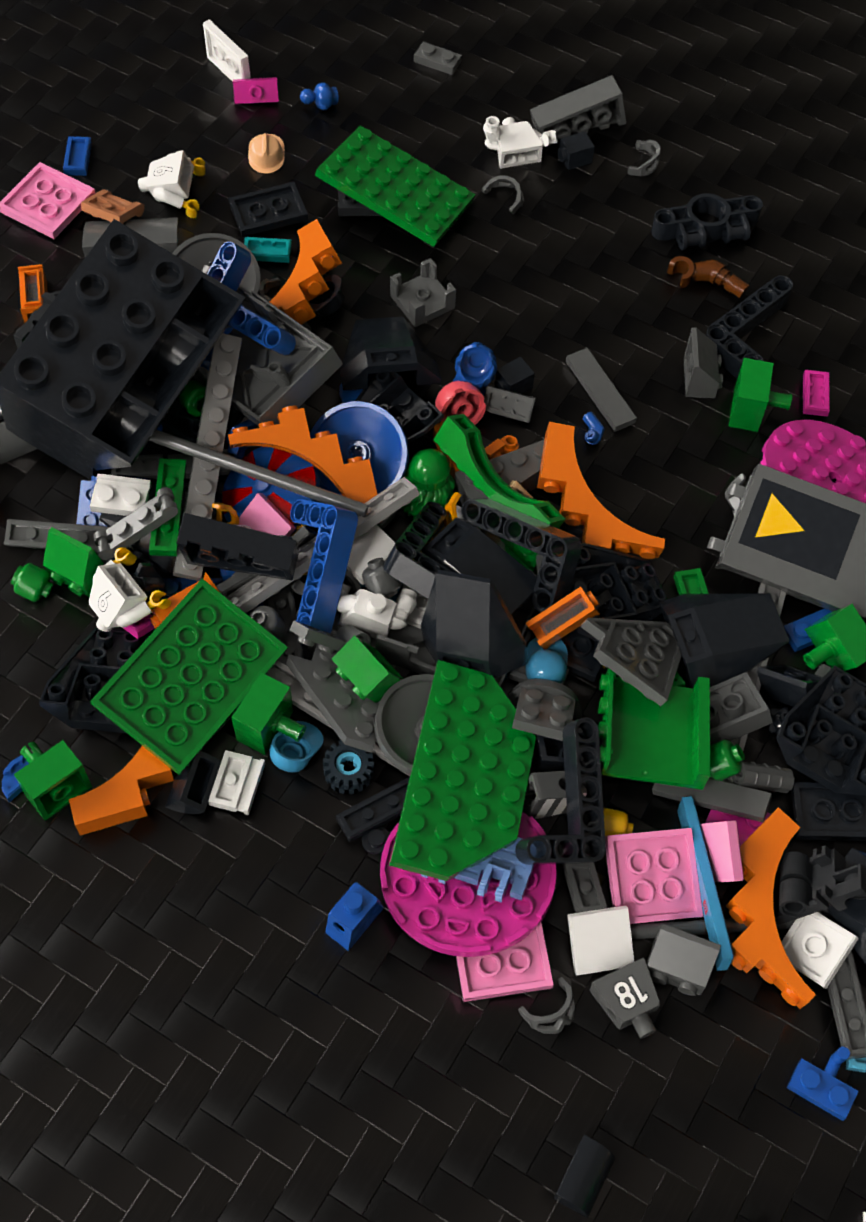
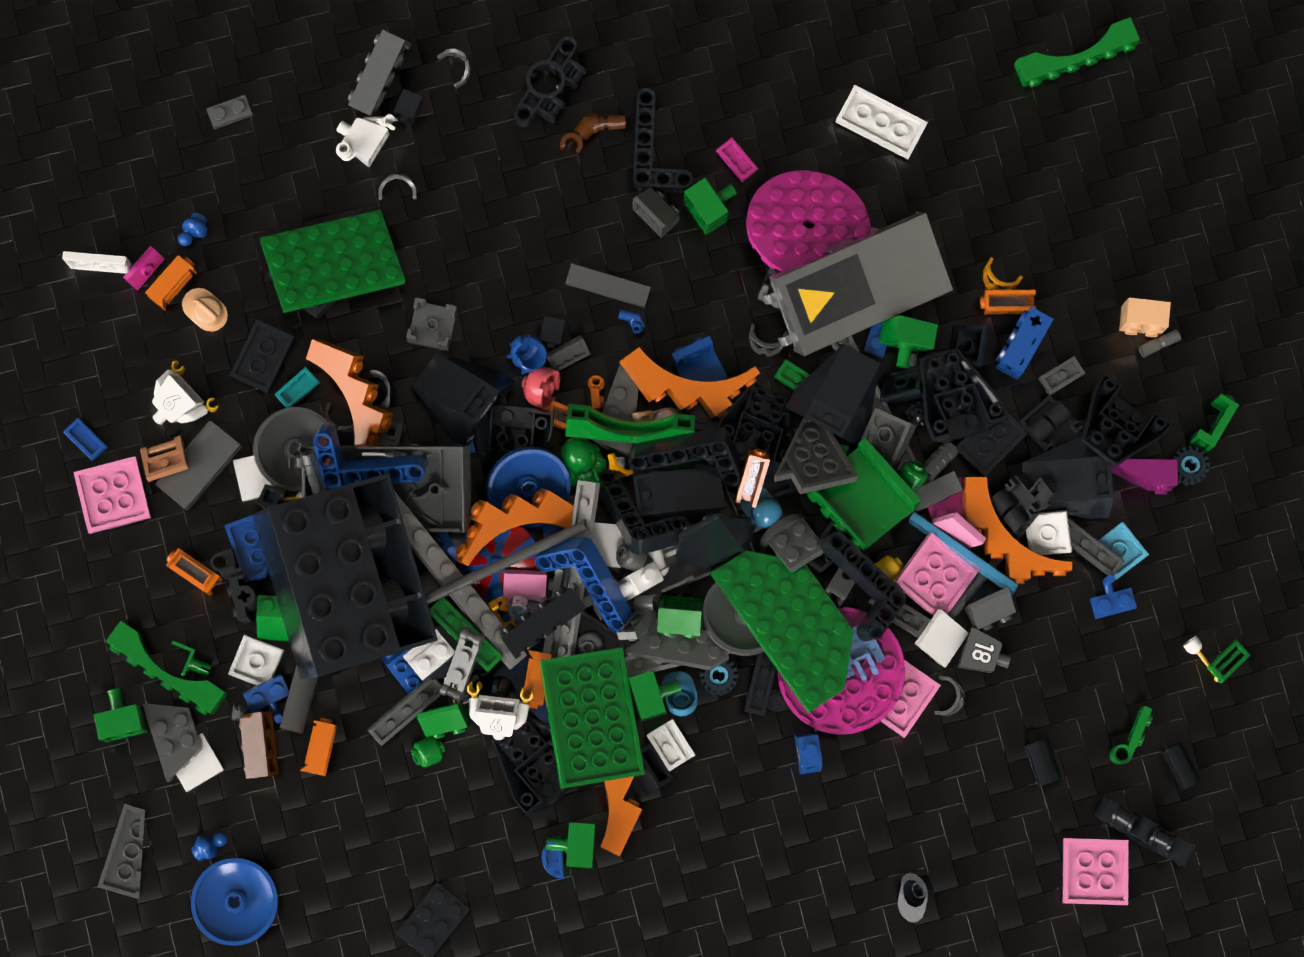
camera: 50 degrees left, 20 degrees up
none -> orange window [145,255,197,311]
none -> blue bracket [672,336,727,382]
none -> dark grey helmet [748,323,788,357]
none -> black piece [898,873,934,922]

